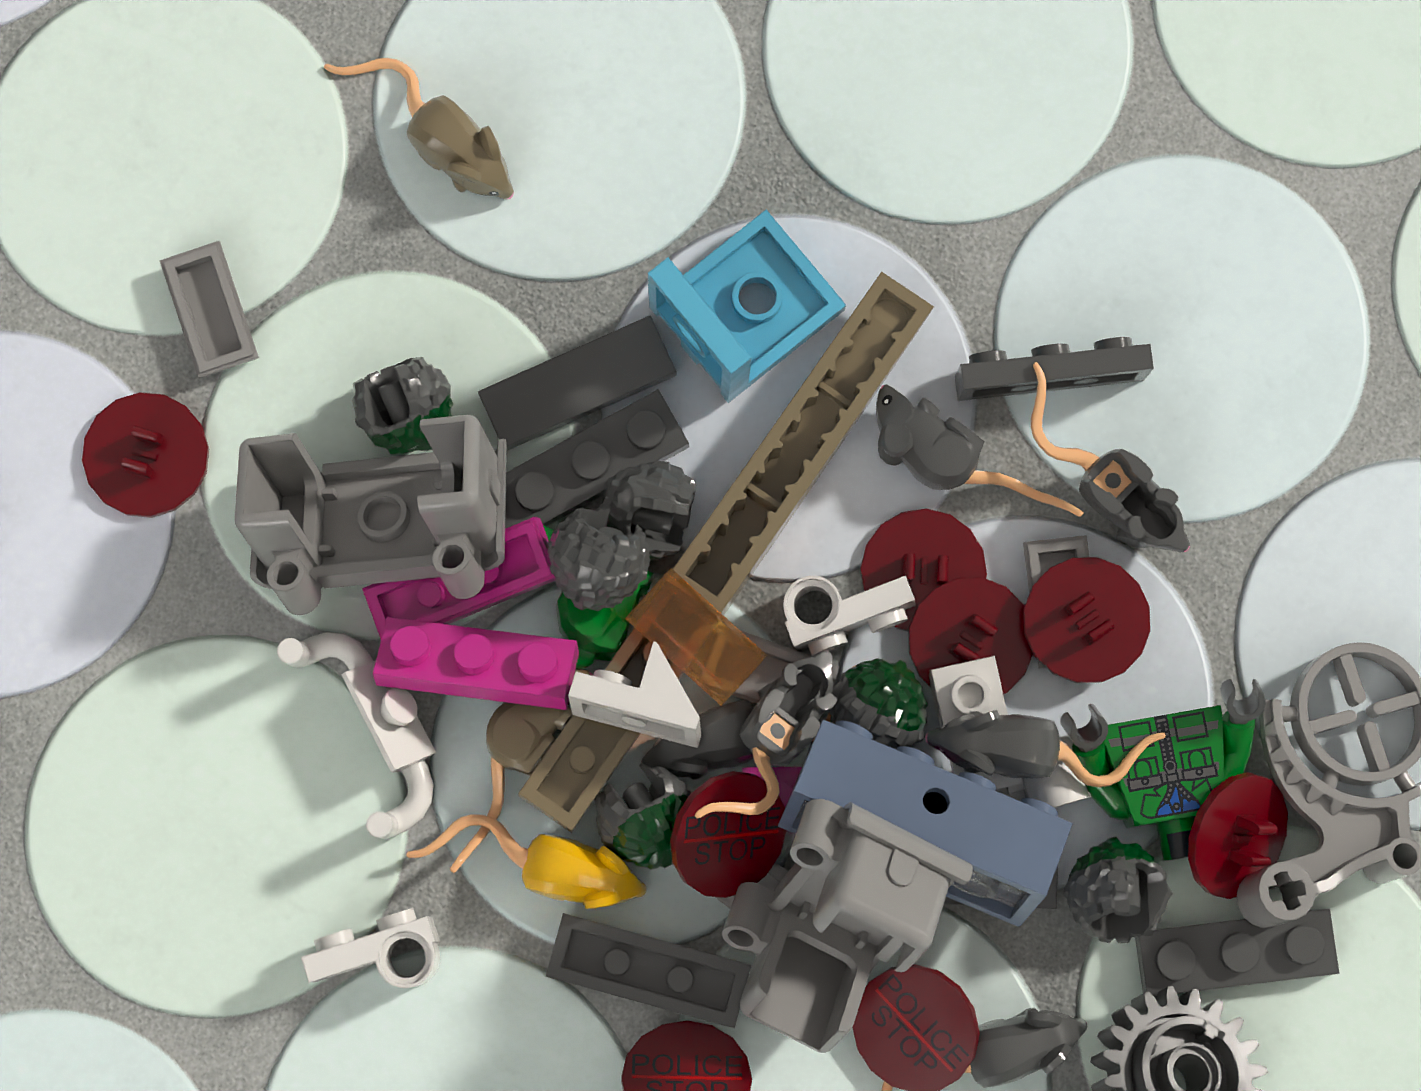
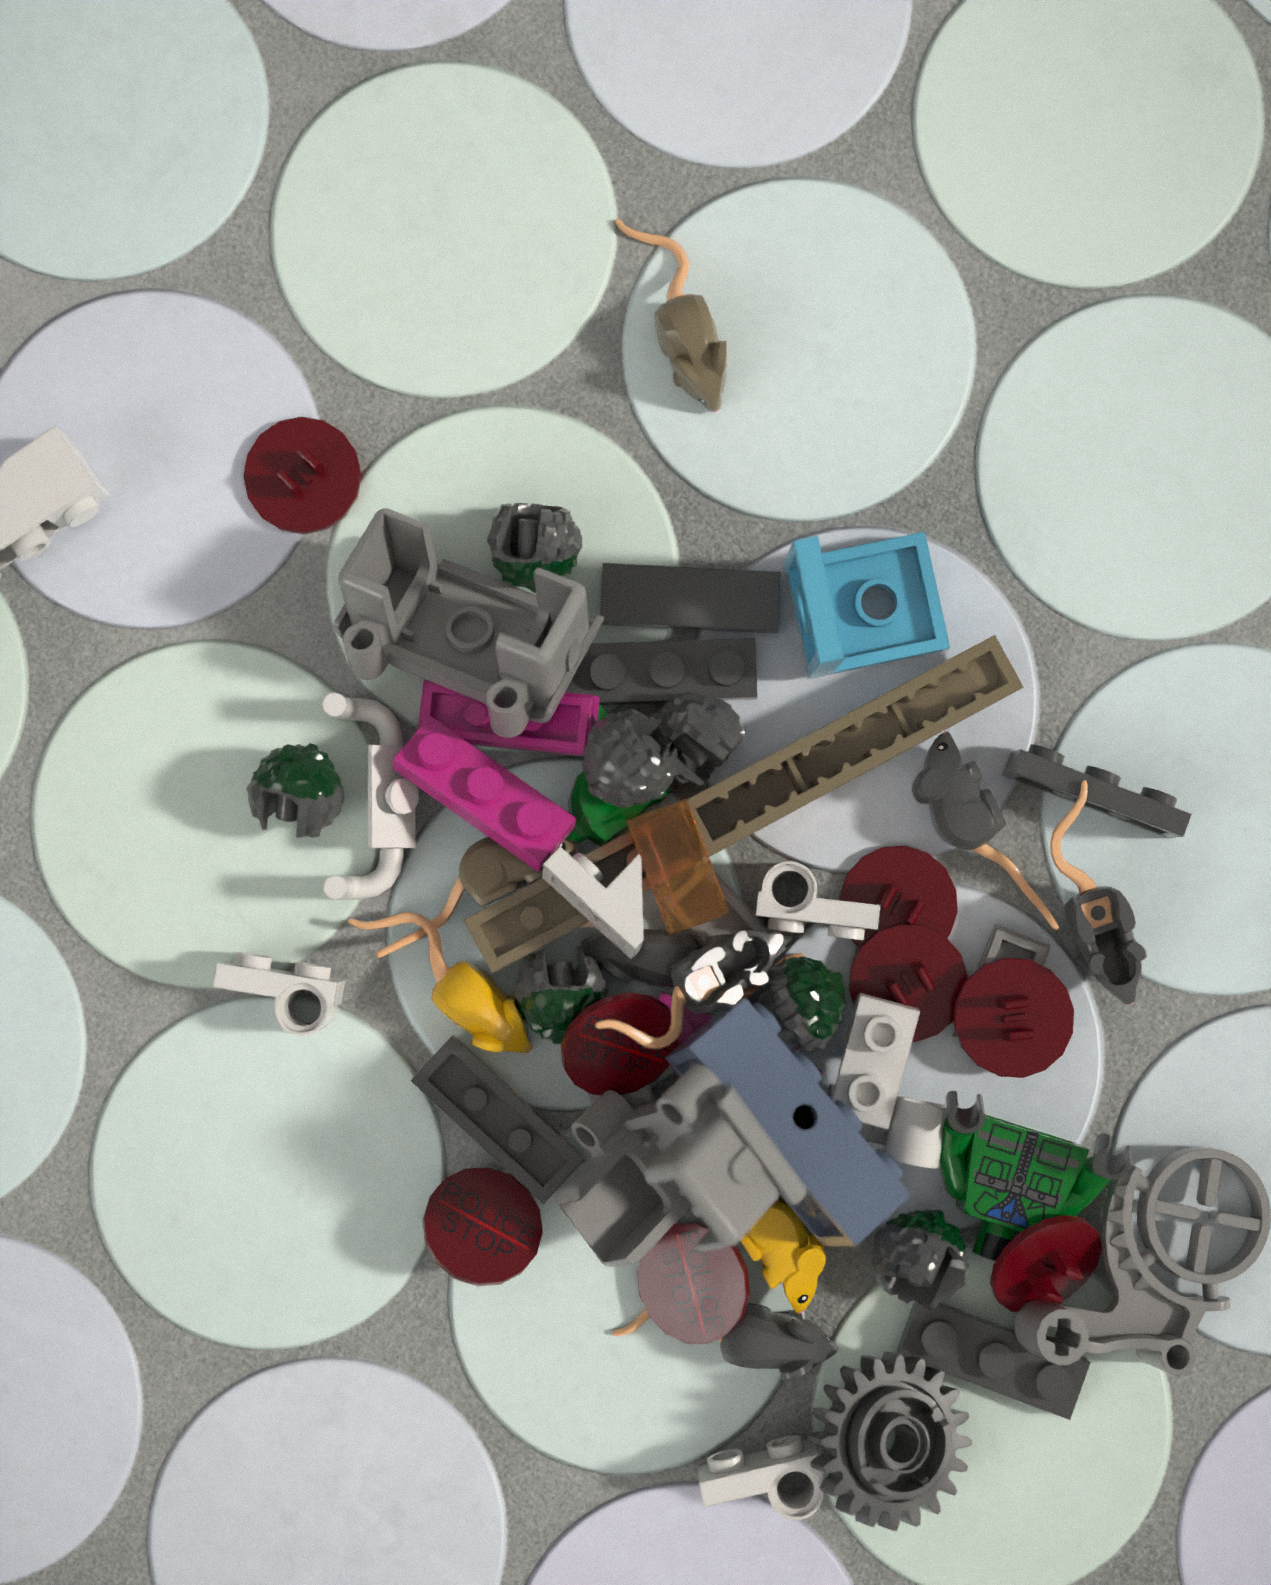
camera: 35 degrees right, 5 degrees up
light grey tile [160,241,259,378] -> none
dark grey animal [925,710,1166,787] -> none
none -> piece [246,743,344,838]
none -> yellow animal [740,1197,826,1314]

